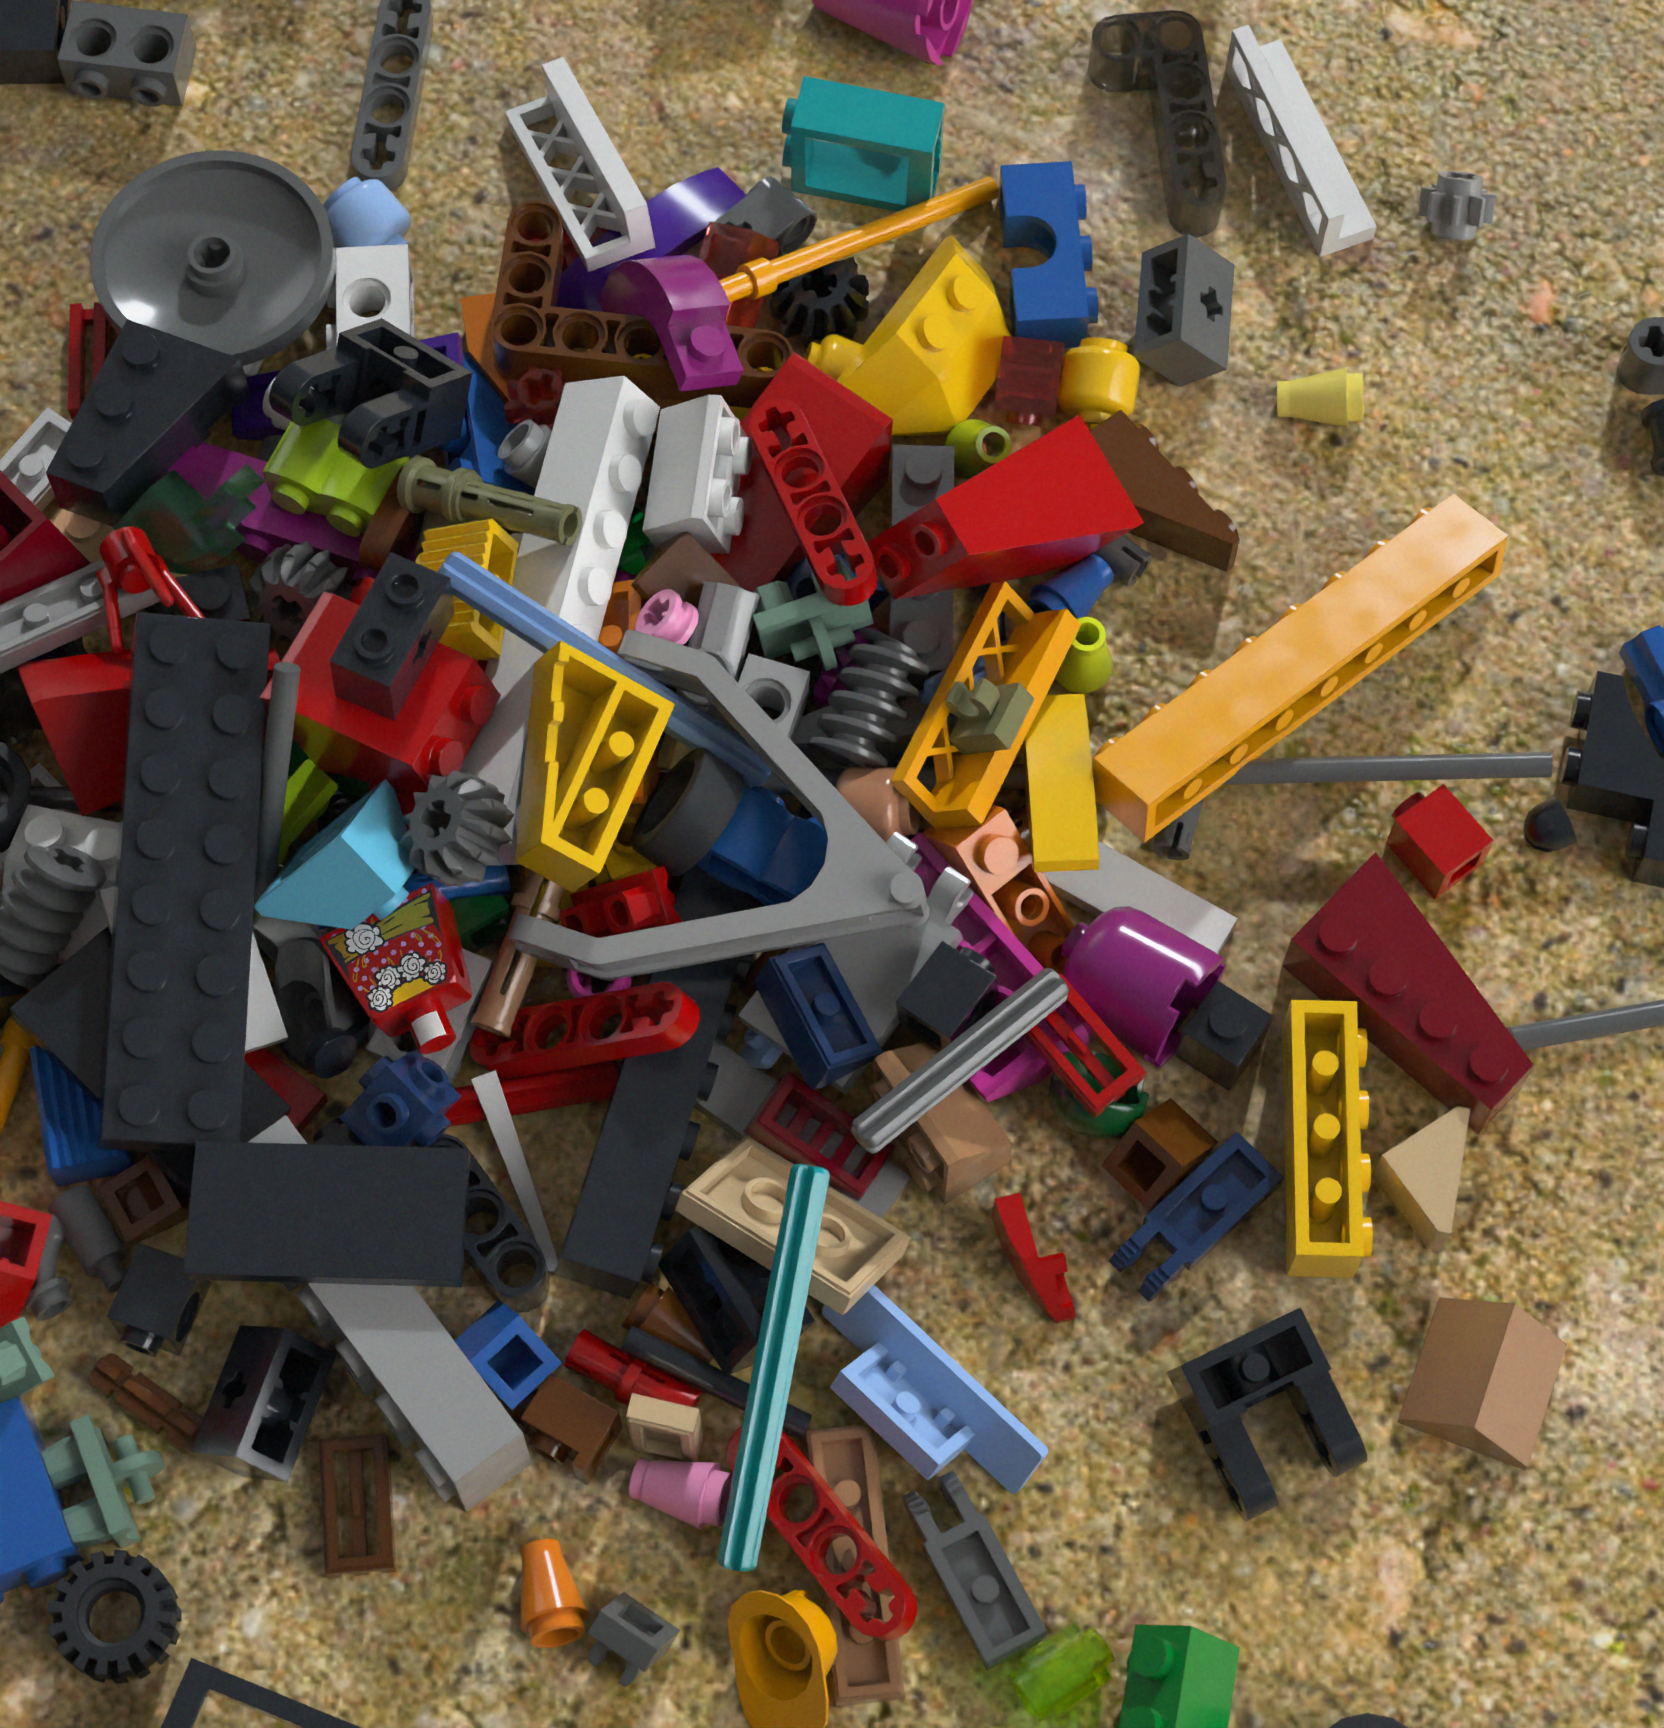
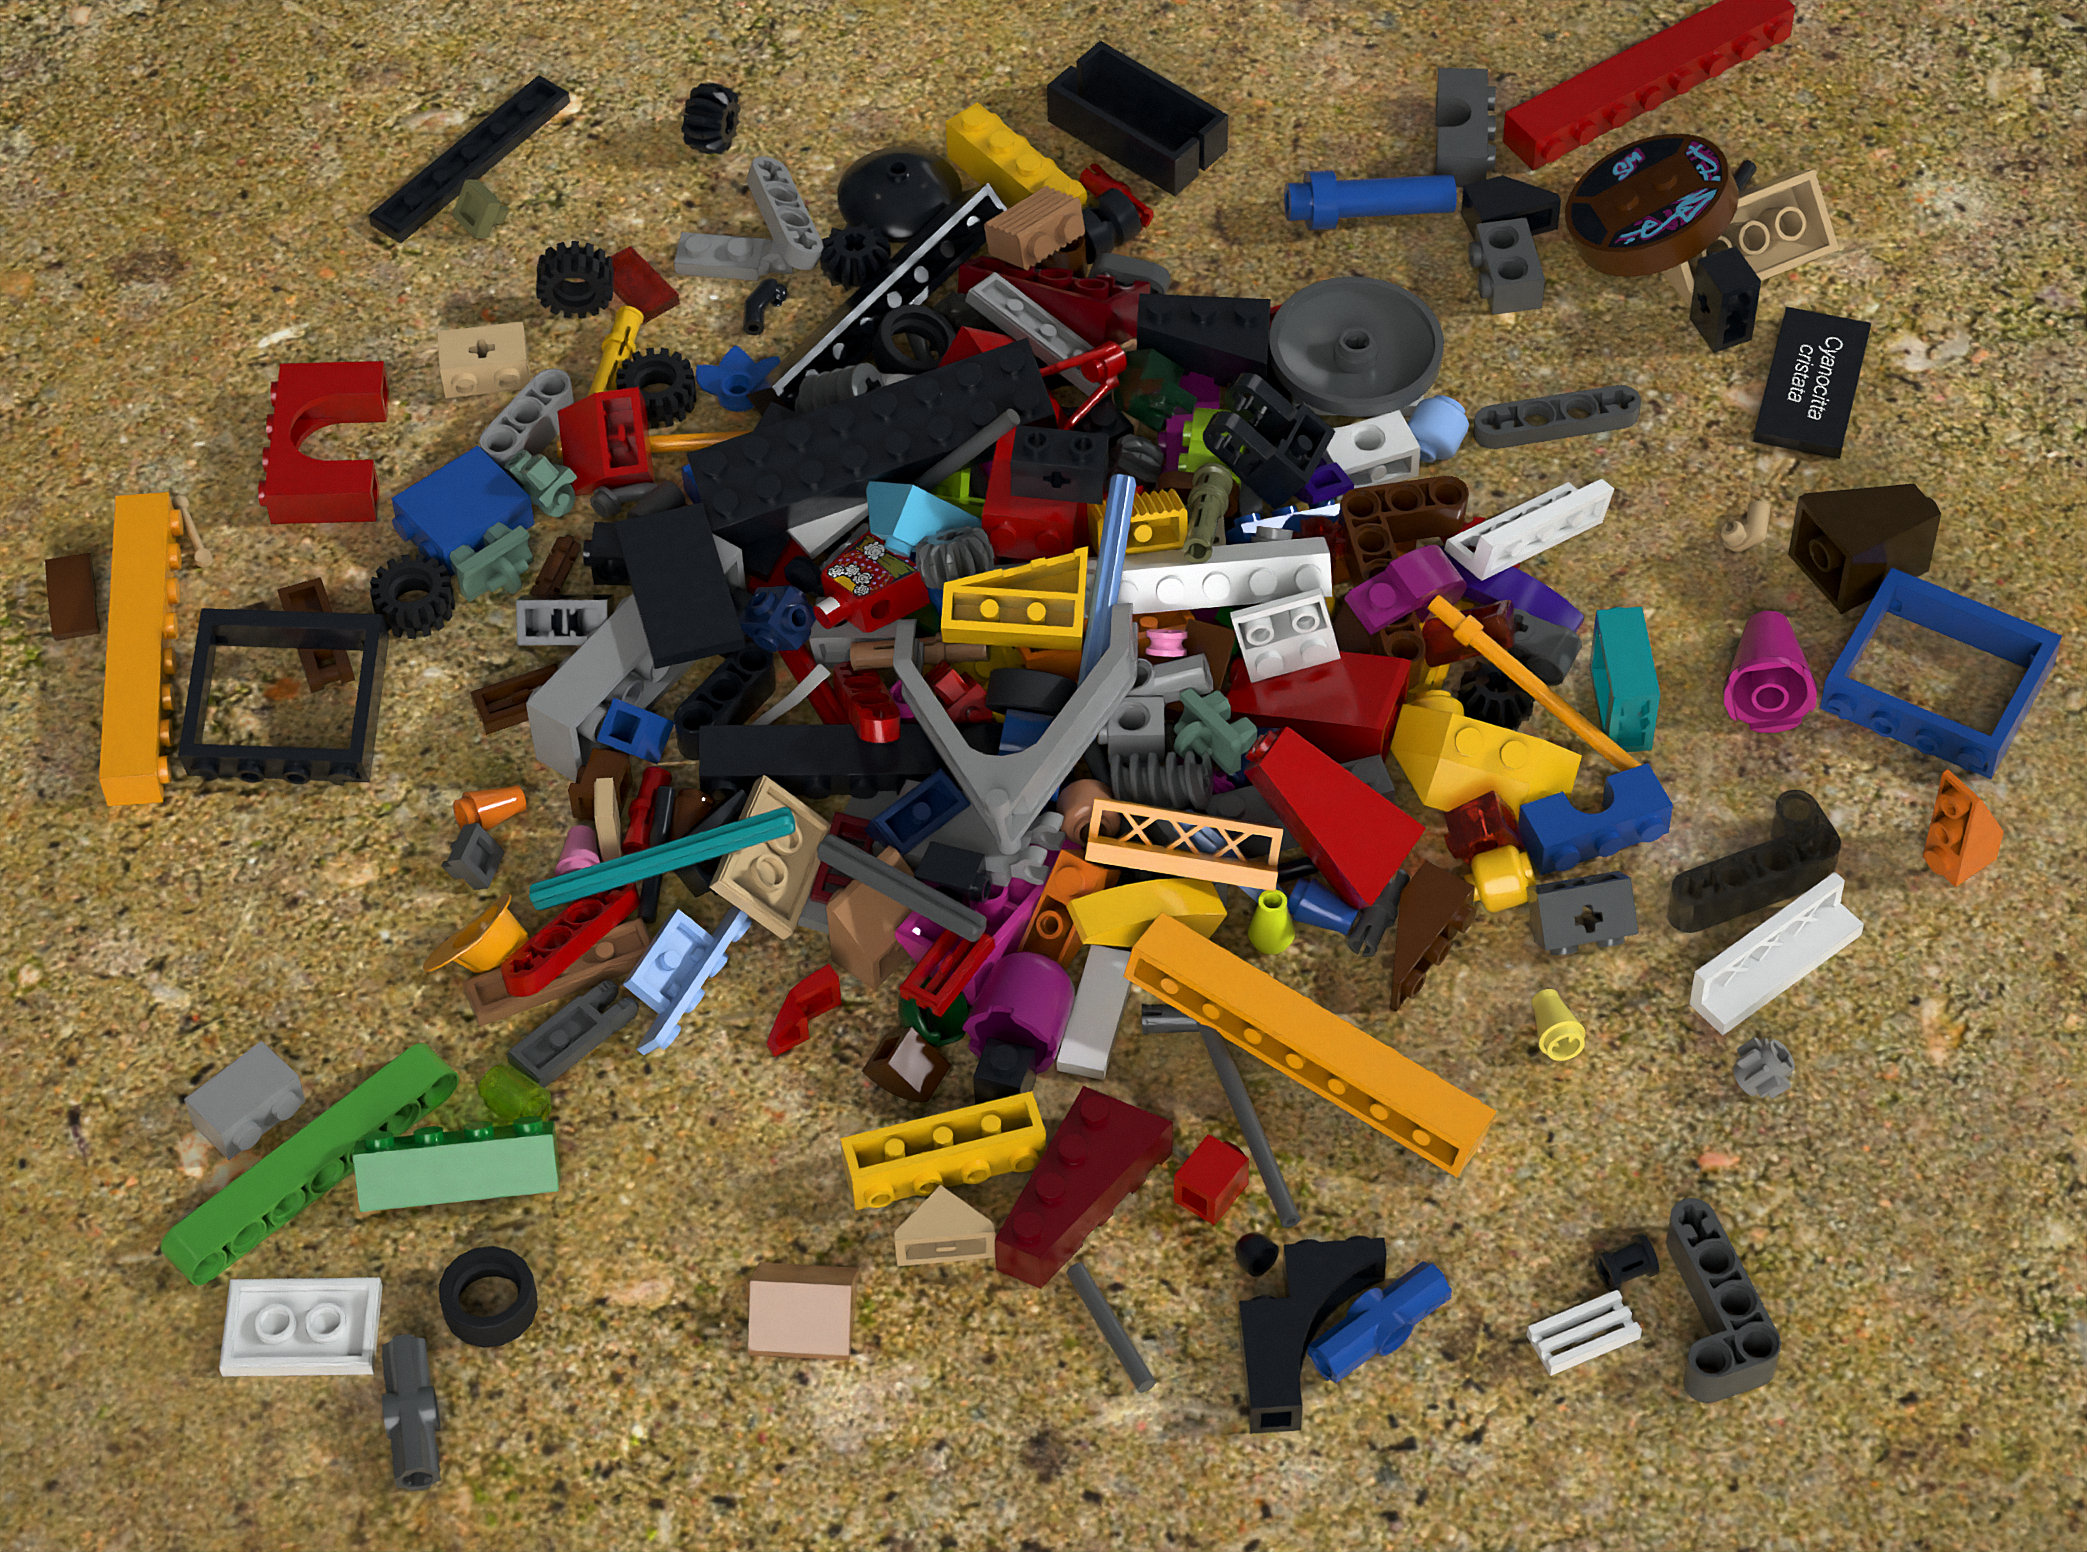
camera: 75 degrees right, 15 degrees down
red beam [748,399,878,606] -> none
lime cone [945,419,1012,479] -> none
olive tile [945,678,1034,755] -> none
dark blue hinge [1109,1132,1284,1302] -> none
black brick [1167,1307,1367,1522] -> none

